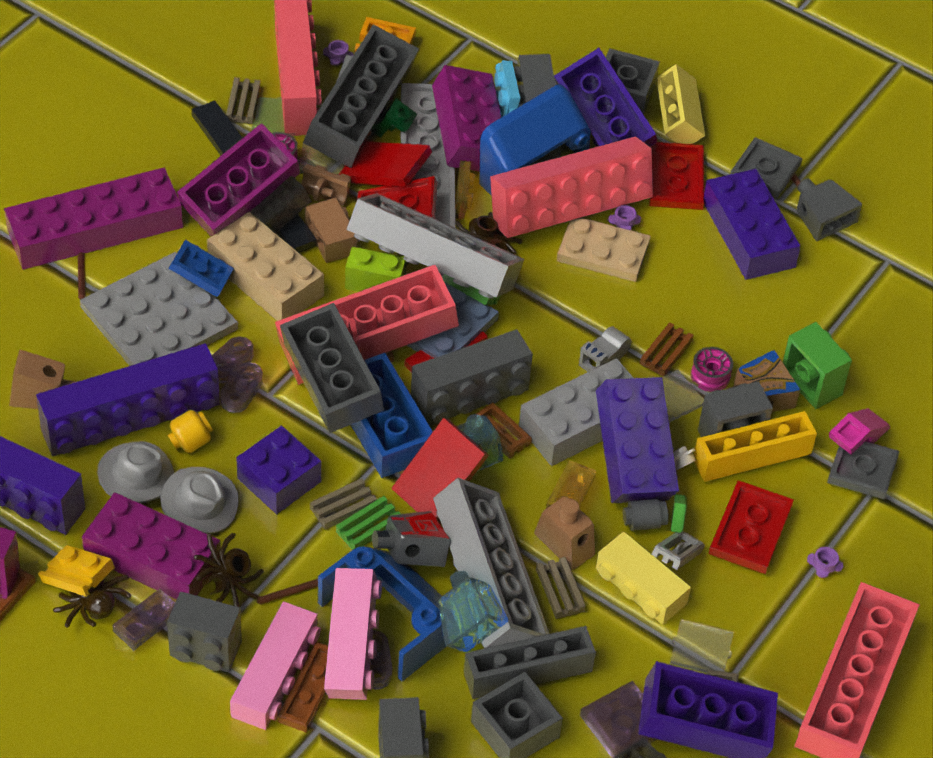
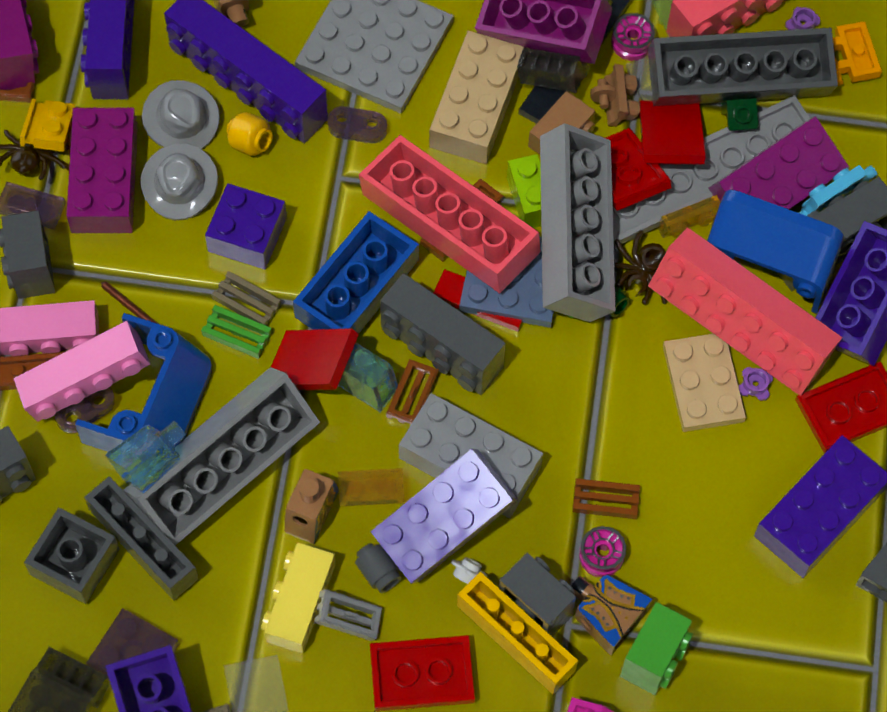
camera: 65 degrees right, 15 degrees up
blue bracket [168,240,234,297] -> none
dark brown animal [194,533,264,607] -> none
plate [220,362,263,413] -> none
dark grey brick [280,303,384,433] -> none
dark grey torso [372,511,450,567] -> none
dark tan tile [536,557,585,619] -> none
light grey leg [579,326,632,372] -> none
clear piece [662,370,704,423] -> none
bright green tile [671,494,687,533] -> none

